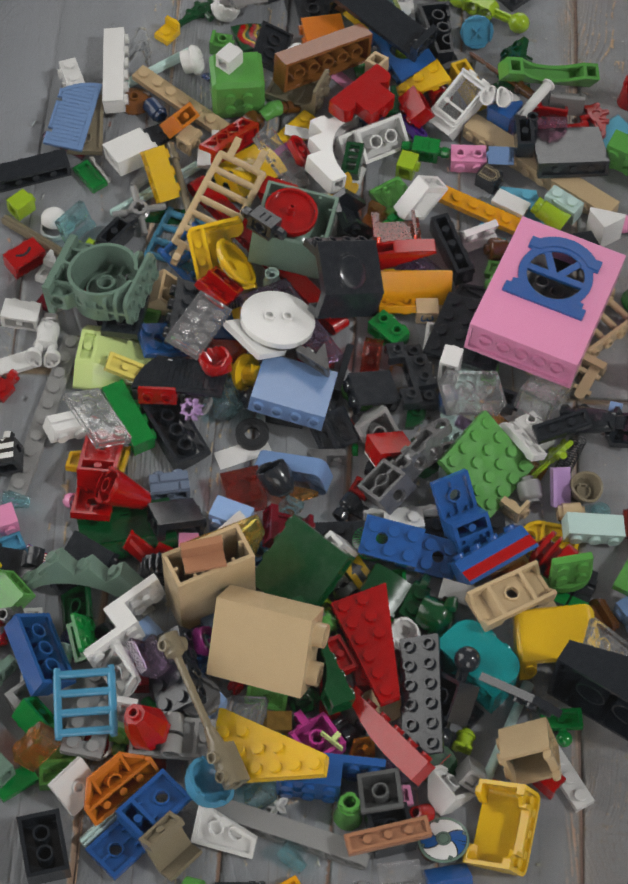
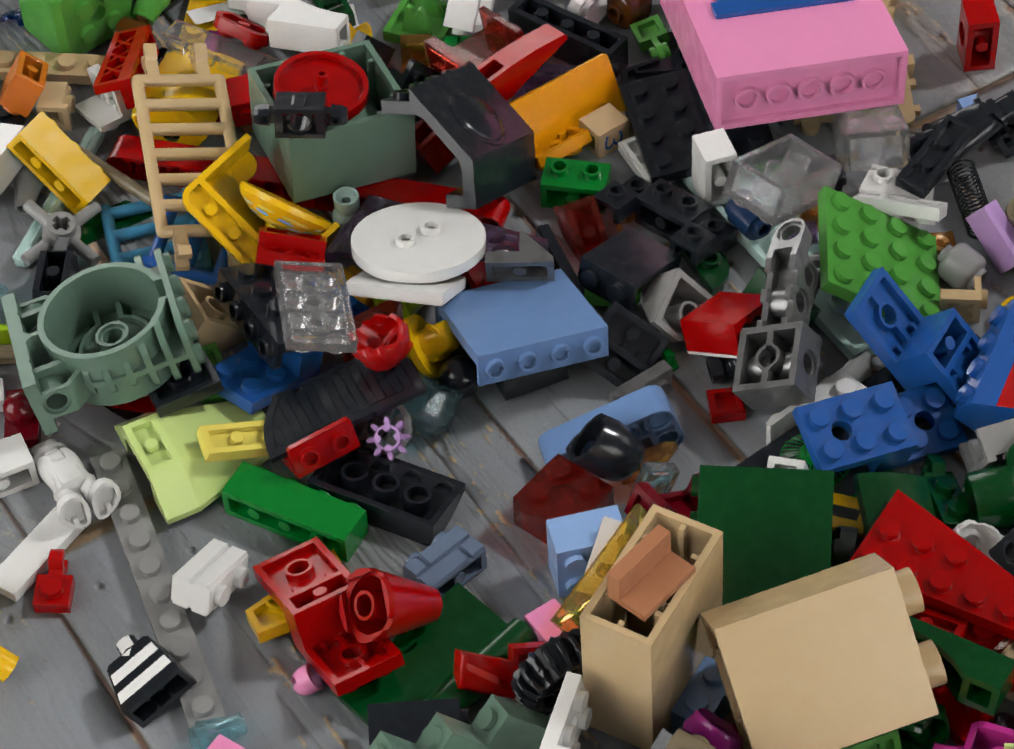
camera: 30 degrees left, 10 degrees down
clear plate [63,388,132,449] -> none
black panel [147,498,207,541] -> none
white sticker [214,442,272,470] -> none
black tyre [235,417,269,451] -> none
black piece [332,491,369,522] -> none
lime piece [531,438,573,479] -> none

